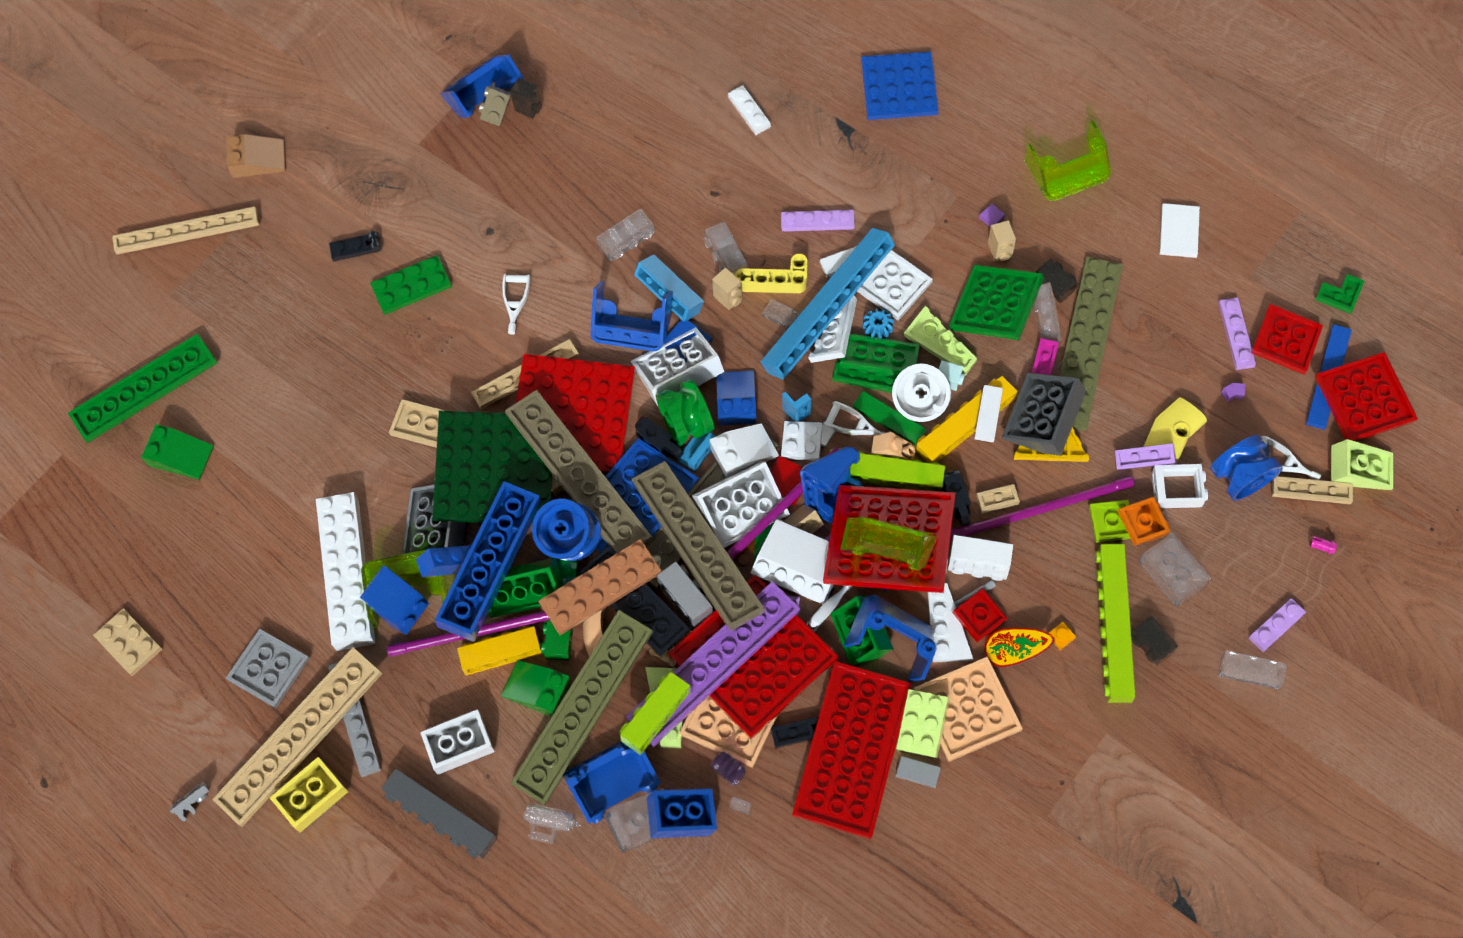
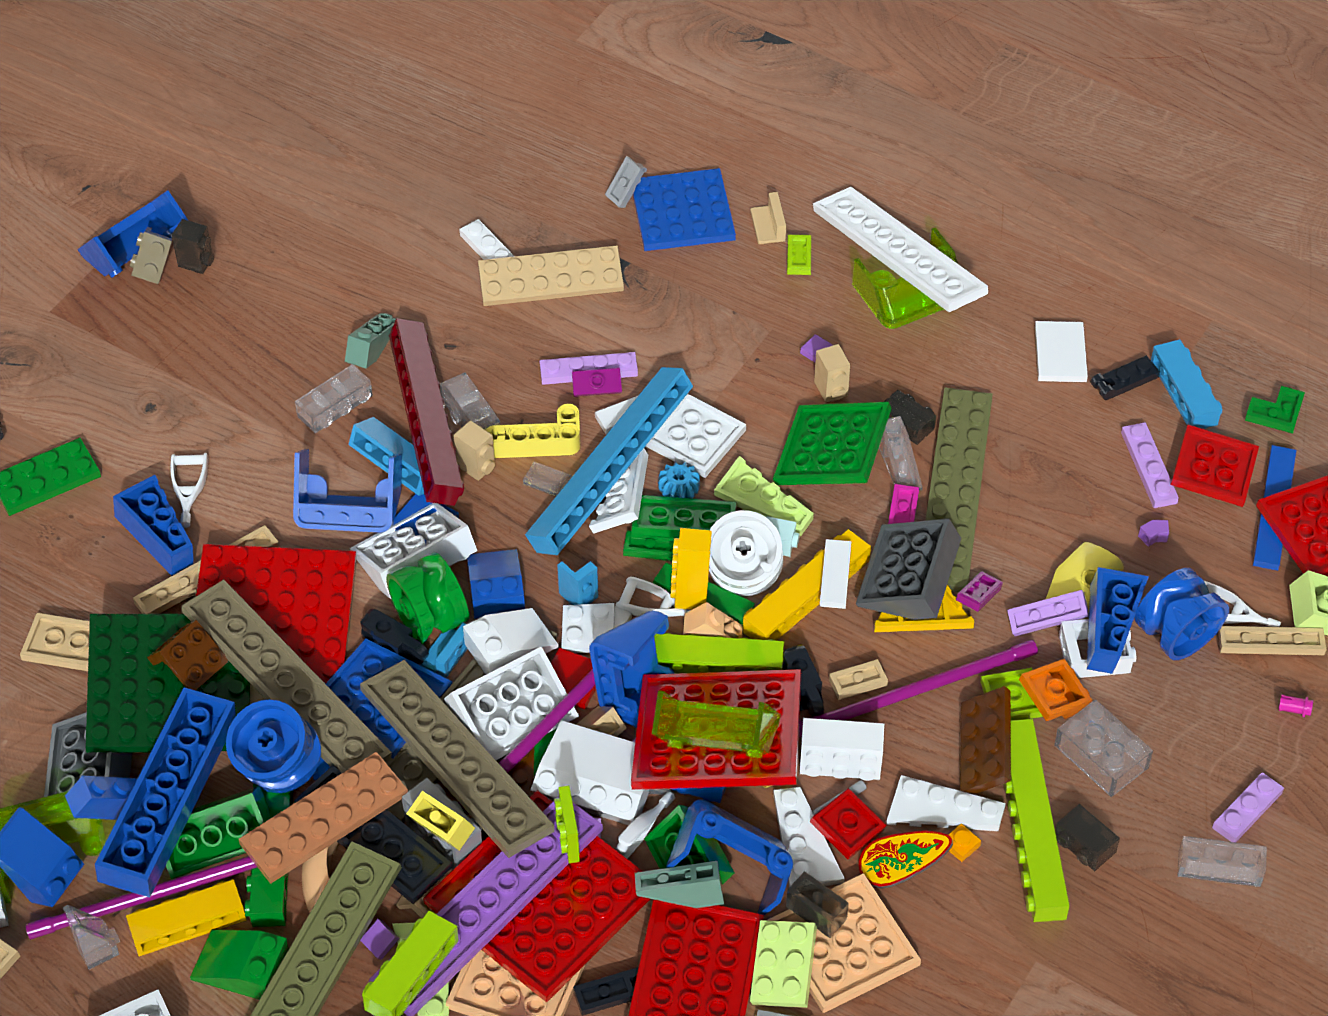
camera: 10 degrees left, 15 degrees down
none -> clear slope [63,905,120,970]
none -> blue wedge [113,475,194,576]
none -> reddish brown bracket [147,620,228,691]
none -> sand green slope [345,313,396,368]
none -> medium lavender tile [360,919,400,960]
none -> brick [389,318,464,506]
none -> light yellow brick [406,791,475,851]
none -> tan plate [478,246,624,306]
none -> lime plate [554,786,580,863]
none -> magenta plate [572,368,622,397]
none -> light grey plate [605,156,647,208]
none -> sand green slope [635,861,724,908]
none -> yellow brick [670,528,712,610]
none -> tan panel [750,192,786,244]
none -> clear smoke brick [786,871,849,938]
none -> lime plate [787,235,811,275]
none -> white plate [813,187,988,312]
none -> white wing [886,775,1006,831]
none -> magenta plate [956,571,1003,612]
none -> reddish brown plate [960,686,1011,795]
none -> blue wedge [1087,567,1149,674]
none -> black plate [1090,355,1160,400]
none -> dark azure brick [1151,339,1222,429]

